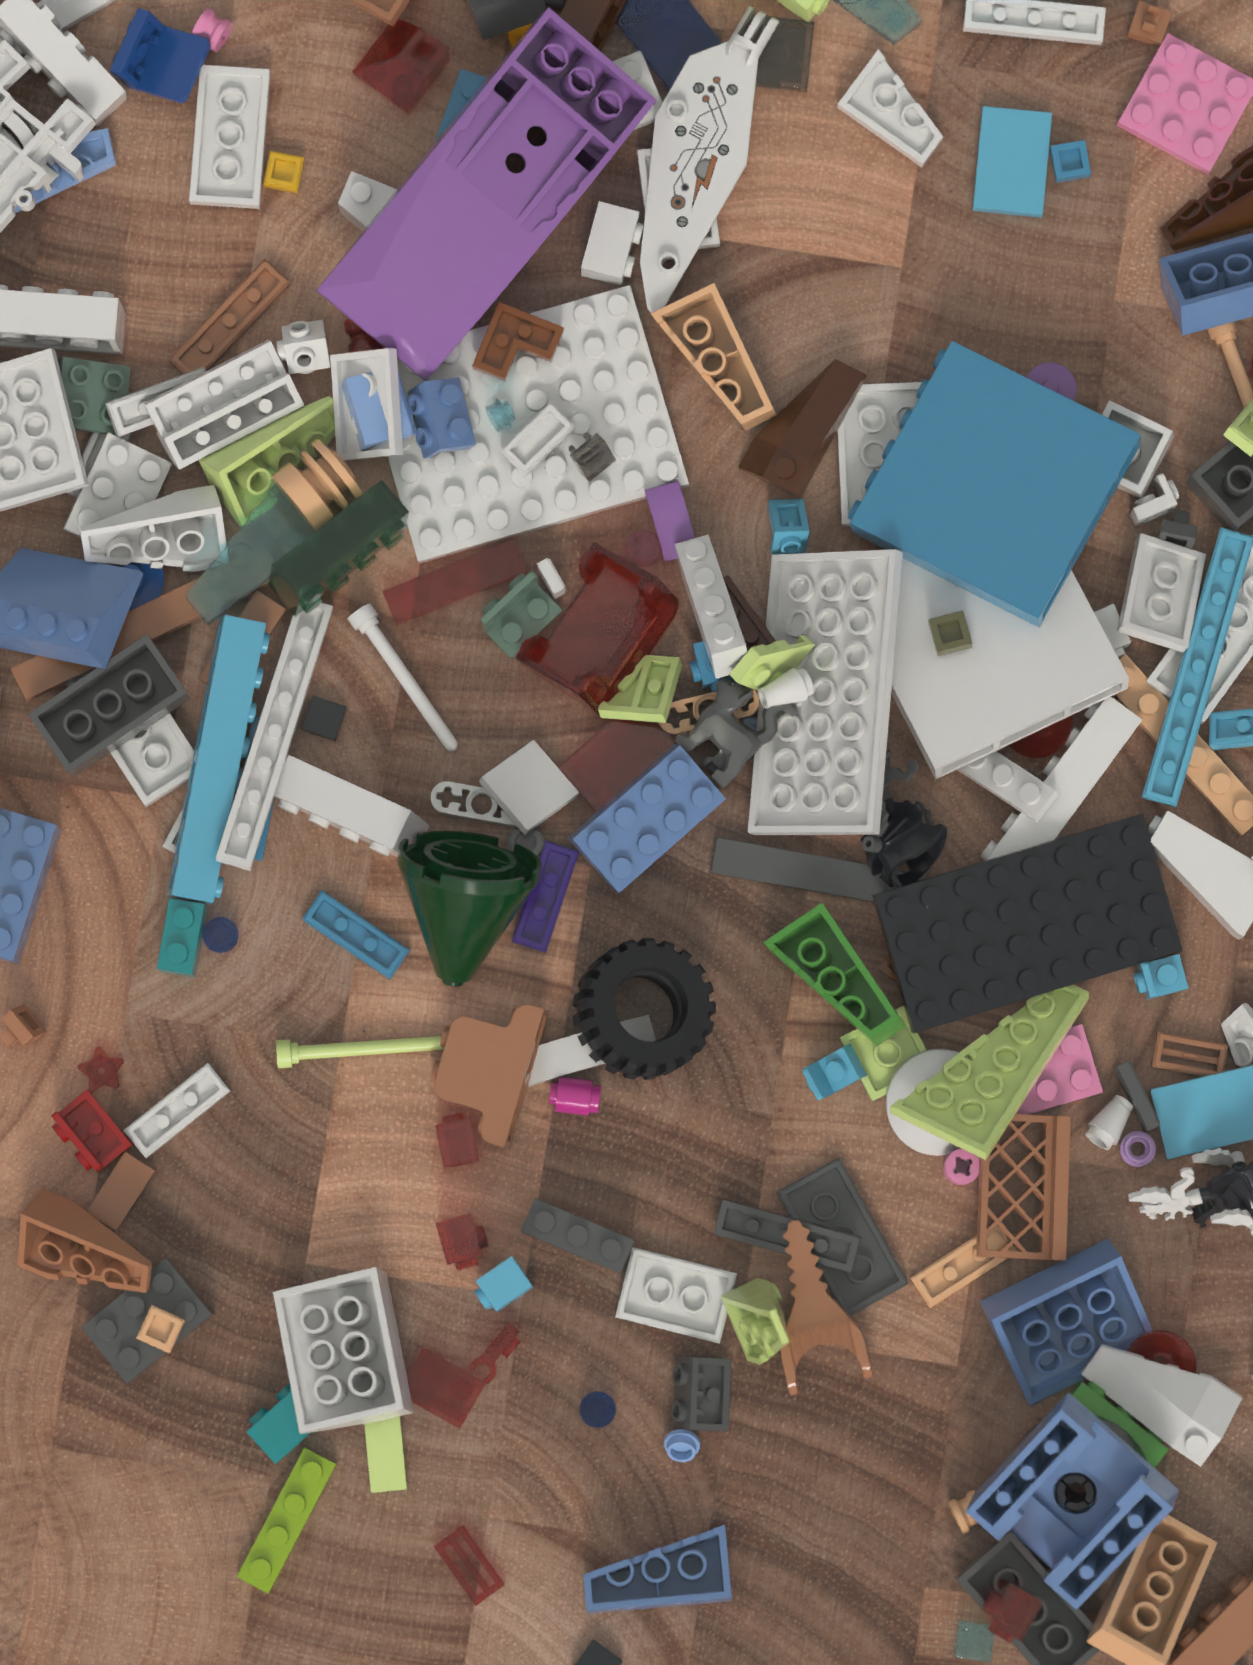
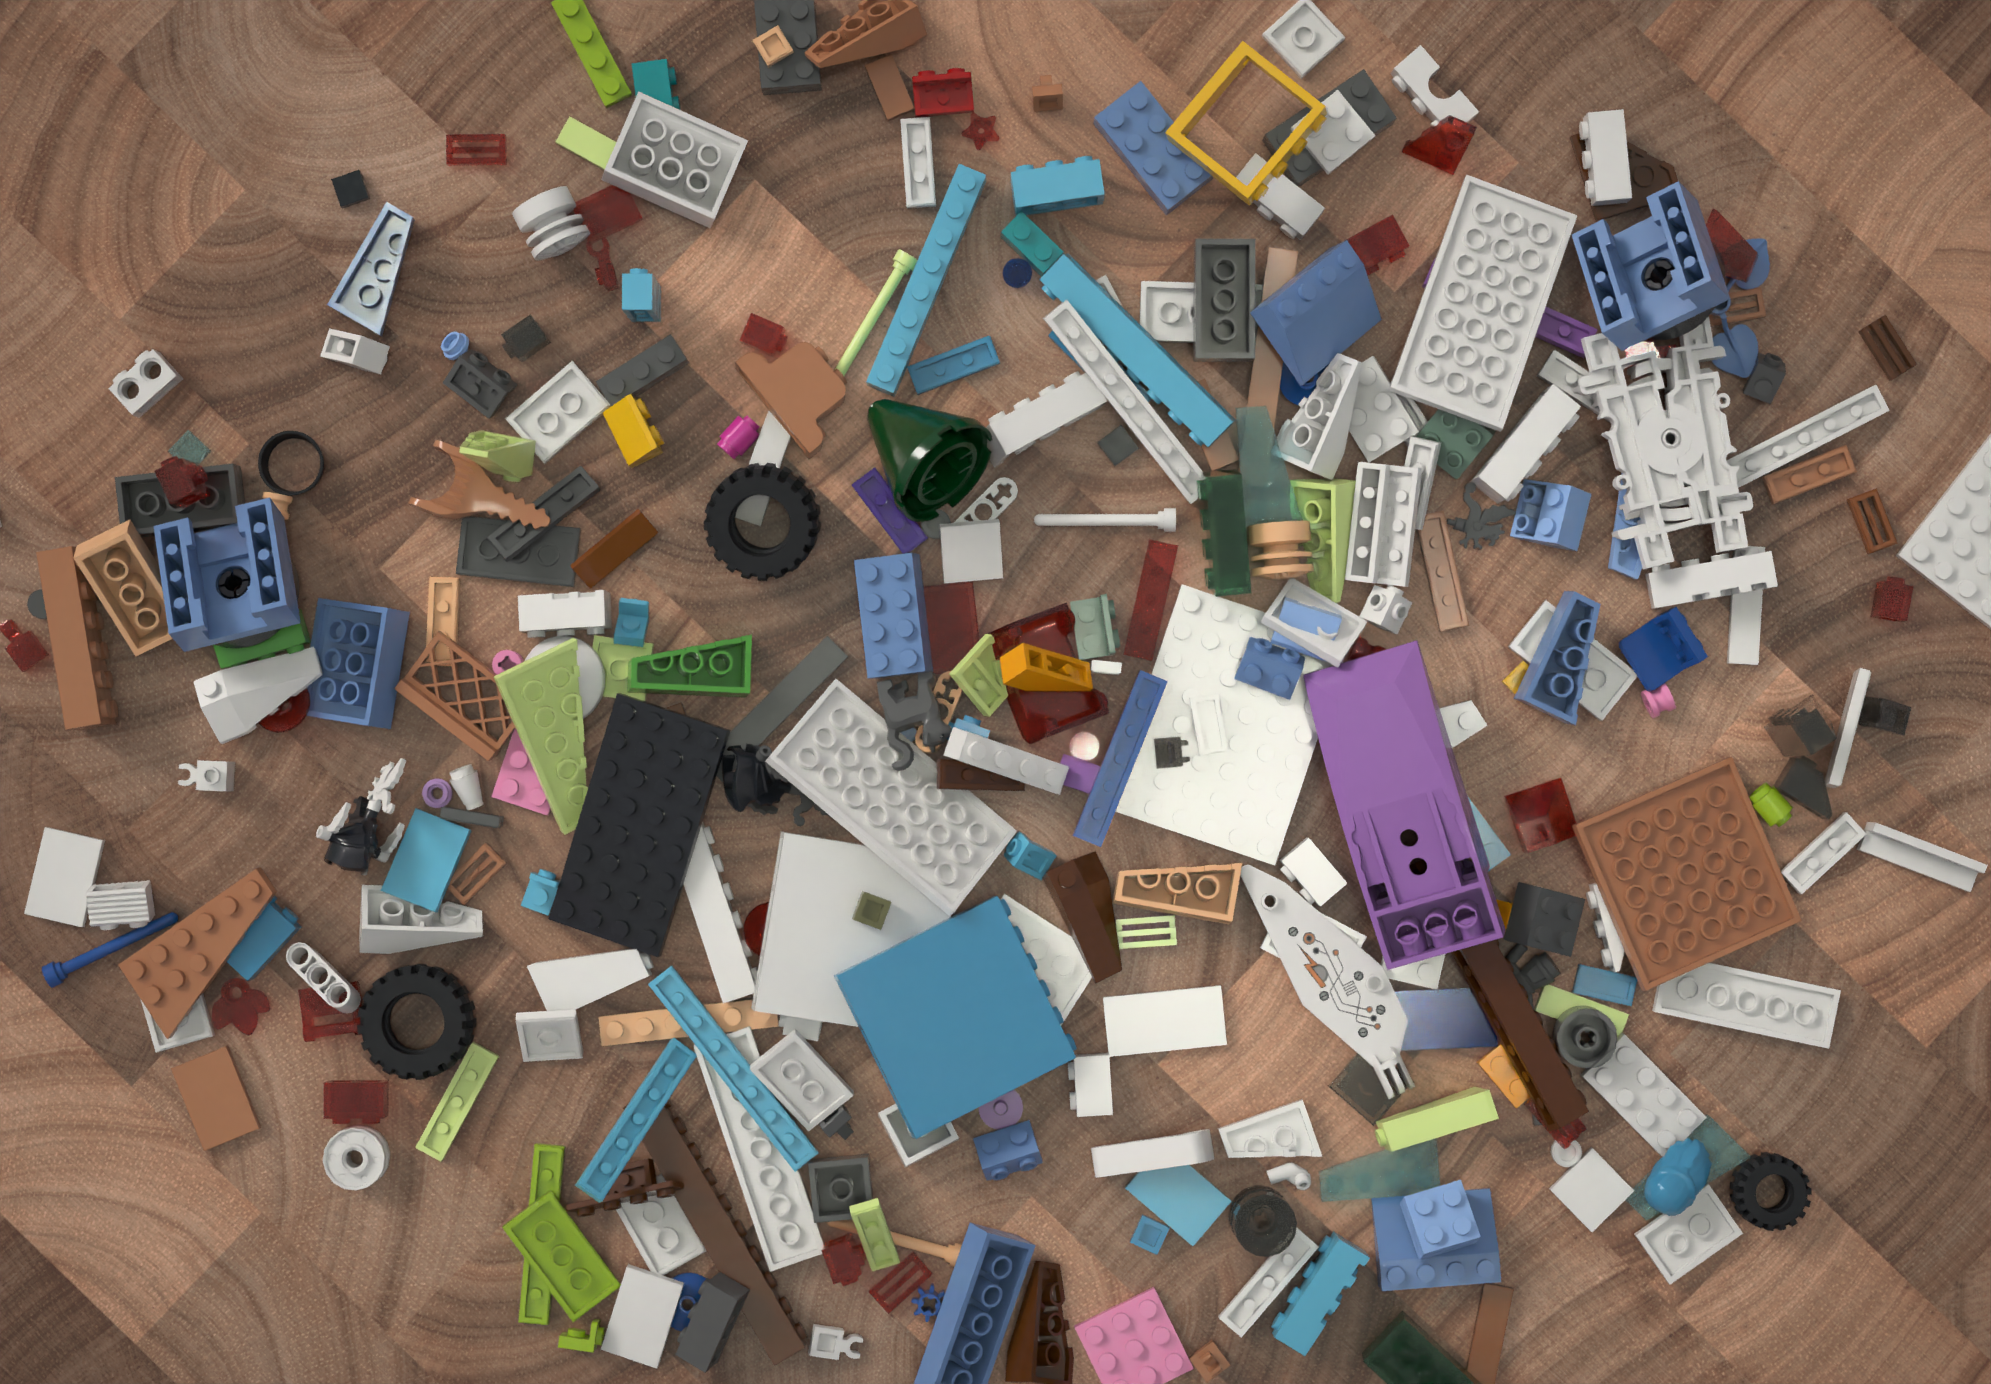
camera: 125 degrees right, 5 degrees up
clear red brick [436,1213,489,1271] -> none
dark orange plate [472,302,564,382] -> none
clear light blue plate [485,398,516,432] -> none
clear blue plate [580,1391,616,1428] -> none
yellowish green wing [729,635,815,691] -> none
white cone [758,668,814,709] -> none
white plate [957,751,1059,823] -> none
white bracket [1129,473,1179,528] -> none
none -> black tyre [258,431,324,496]
none -> white slope [320,328,390,375]
none -> clear smoke brick [501,314,551,362]
none -> white wheel [512,186,590,260]
none -> white wedge [518,590,612,638]
none -> dark orange tile [570,509,659,589]
none -> yellow slope [603,394,665,468]
none -> medium azure brick [866,164,986,397]
none -> medium blue bracket [973,1120,1043,1180]
none -> light orange slope [1000,643,1093,691]
none -> medium azure brick [1010,156,1105,217]
none -> white brick [1068,1053,1113,1117]
none -> blue plate [1072,670,1168,847]
none -> white beam [1091,1129,1214,1178]
none -> white tile [1103,985,1227,1057]
none -> yellowish green tile [1115,915,1177,949]
none -> clear smoke wheel [1228,1185,1297,1257]
none -> white arm [1266,1162,1311,1190]
none -> dark grey piece [1447,482,1516,550]
none -> light blue slope [1510,479,1591,551]
none -> medium blue wedge [1514,591,1601,725]

